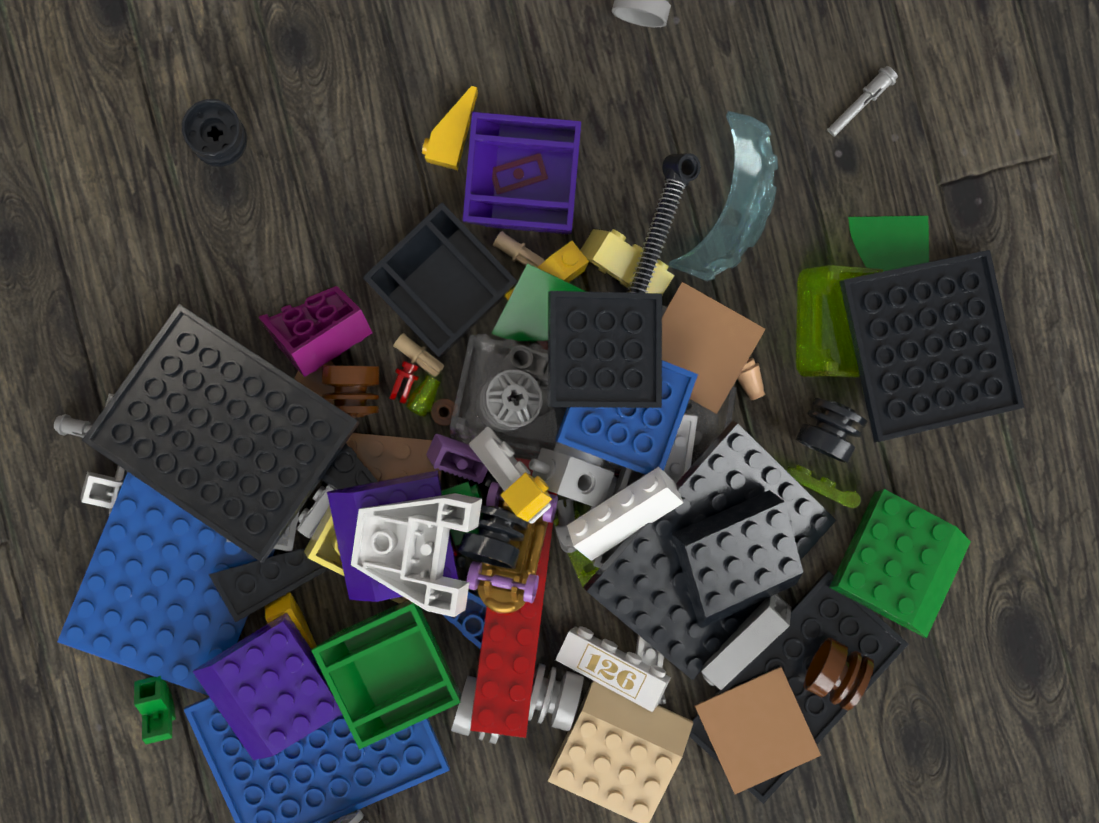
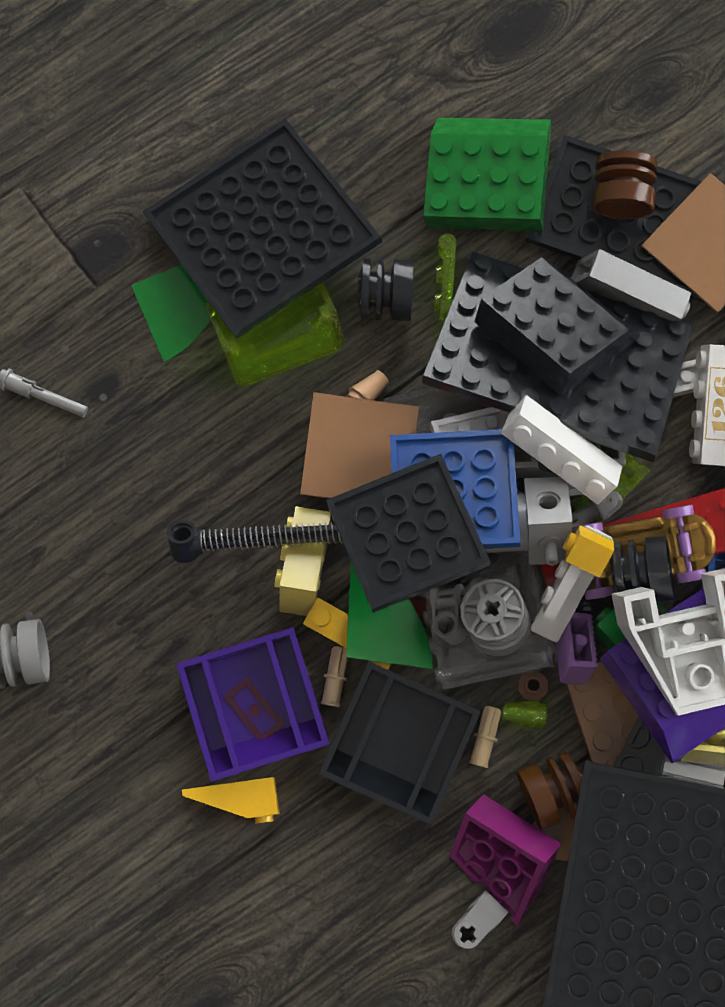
camera: 115 degrees left, 10 degrees down
red arm [389,361,419,404] -> none
clear light blue windscreen [668,111,778,281] -> none
none -> light grey piece [451,890,508,949]

